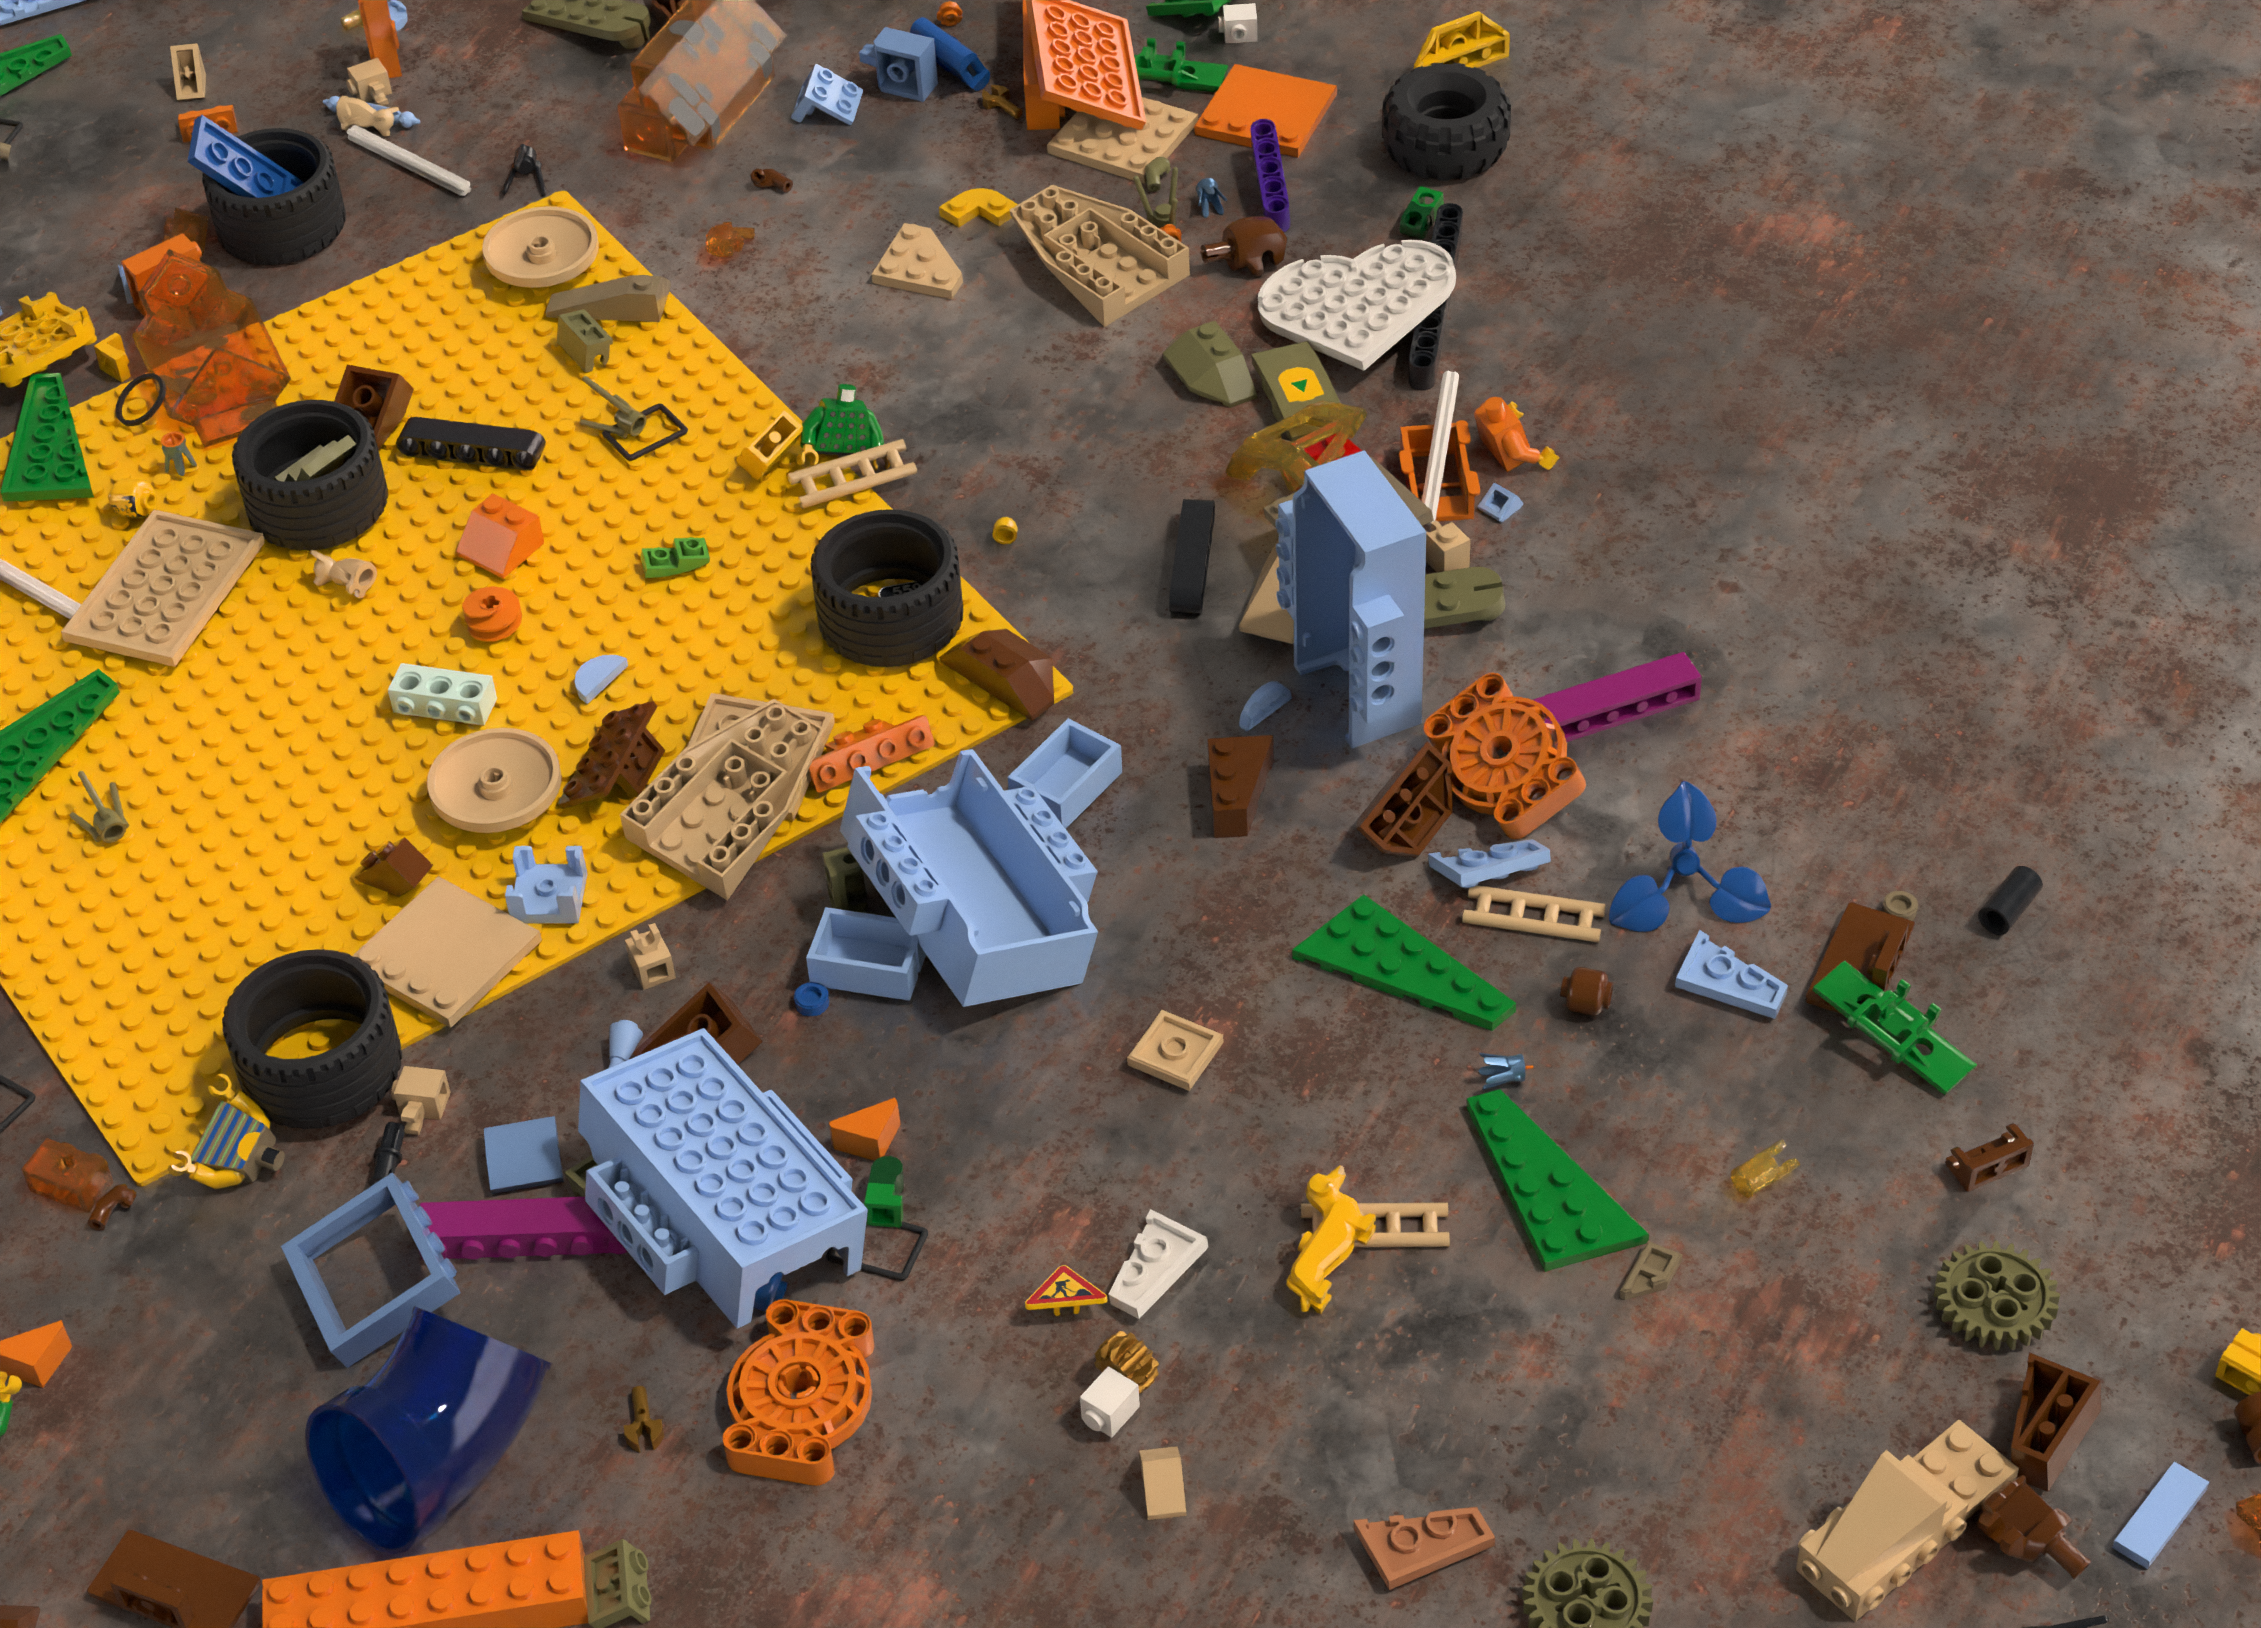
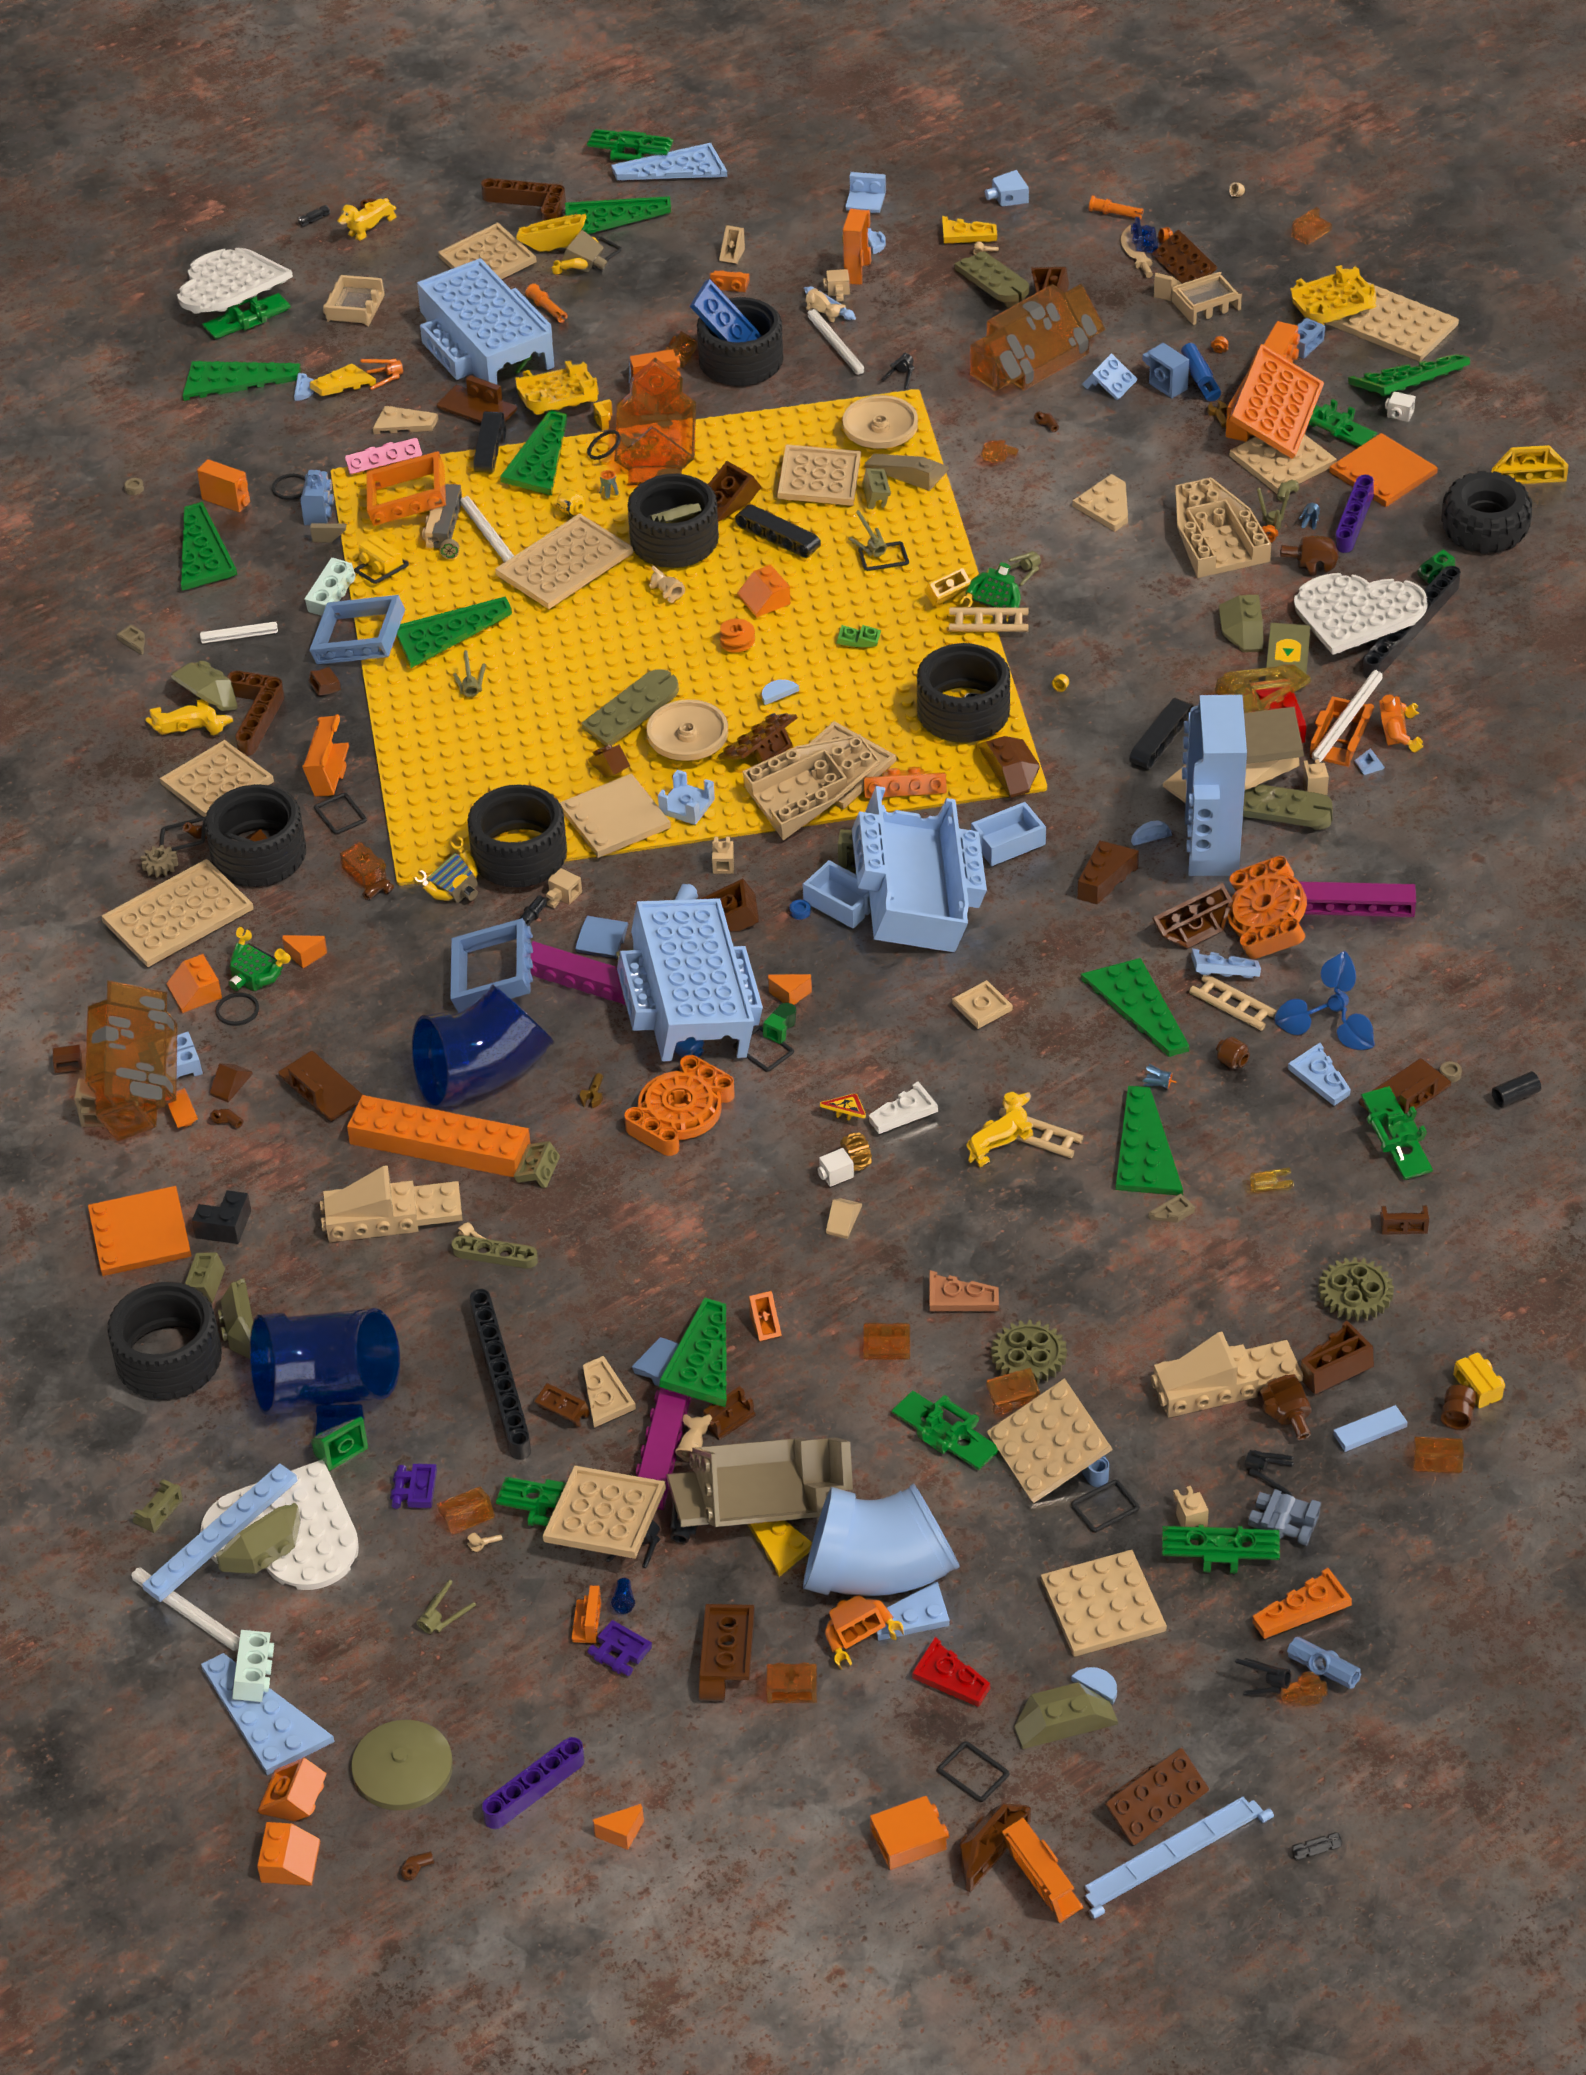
camera: 25 degrees right, 0 degrees up
light aqua brick [388,663,497,725] -> none
yellow plate [939,188,1018,228] -> none
none -> olive plate [581,669,679,746]
none -> tan plate [778,445,861,506]
none -> olive plant [1008,551,1041,586]

